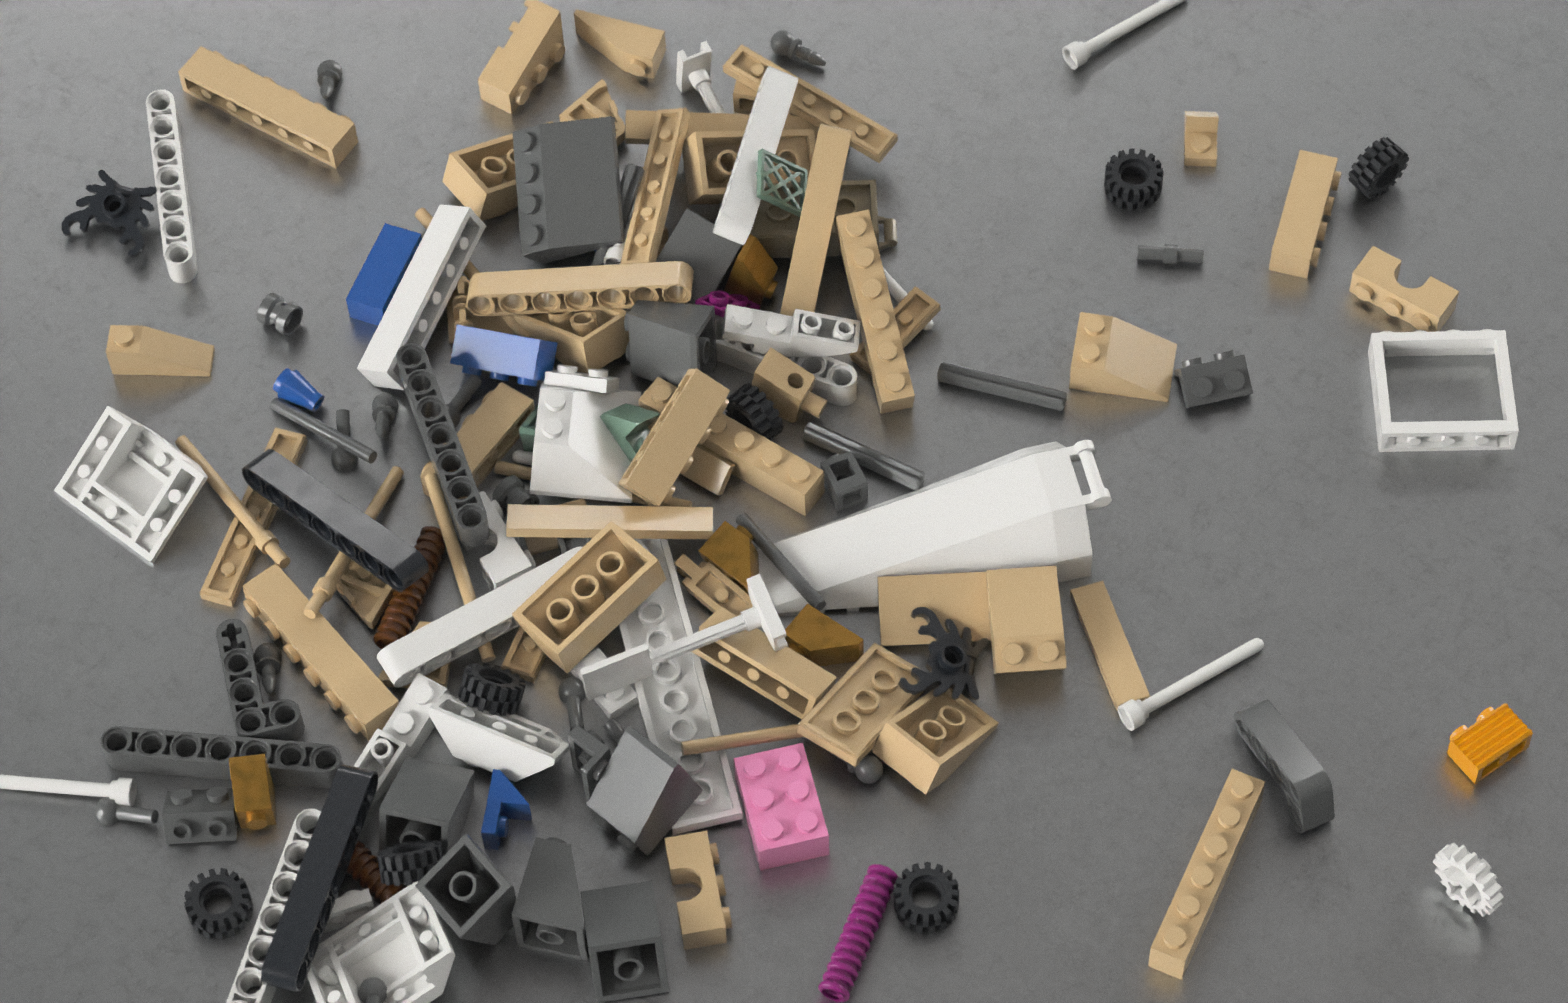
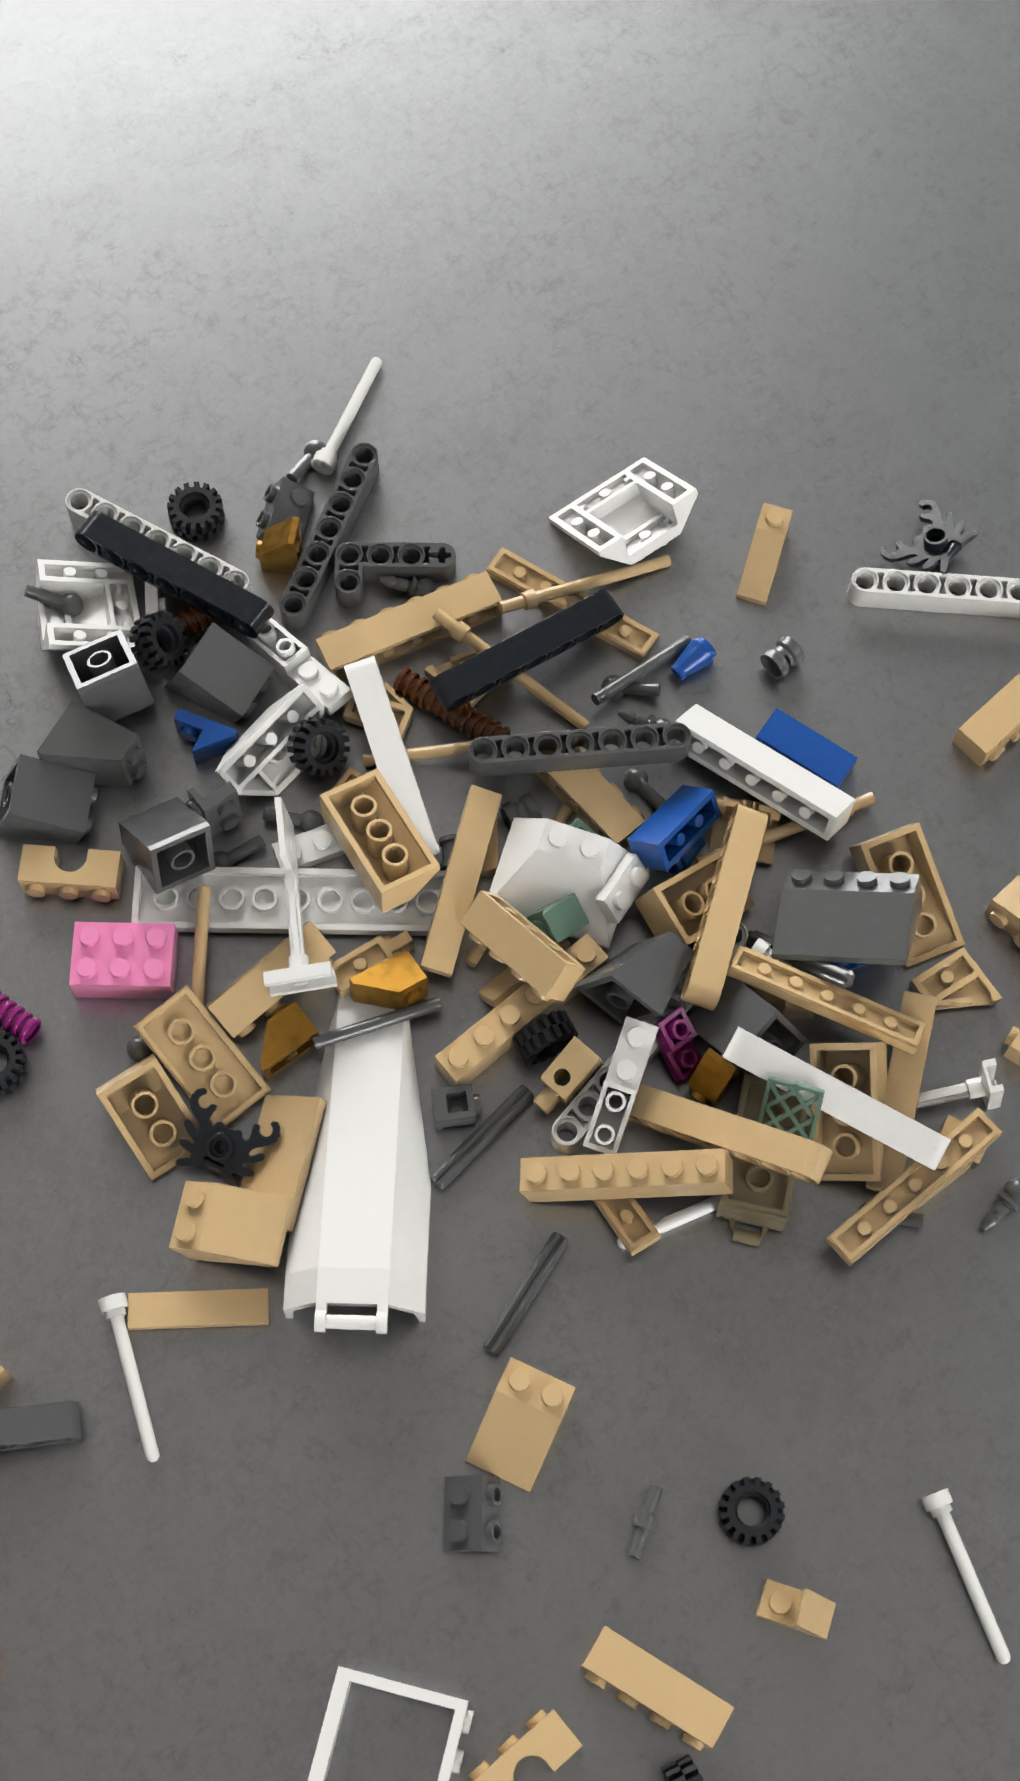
camera: 100 degrees right, 10 degrees up
white arch [448,490,536,590] -> none

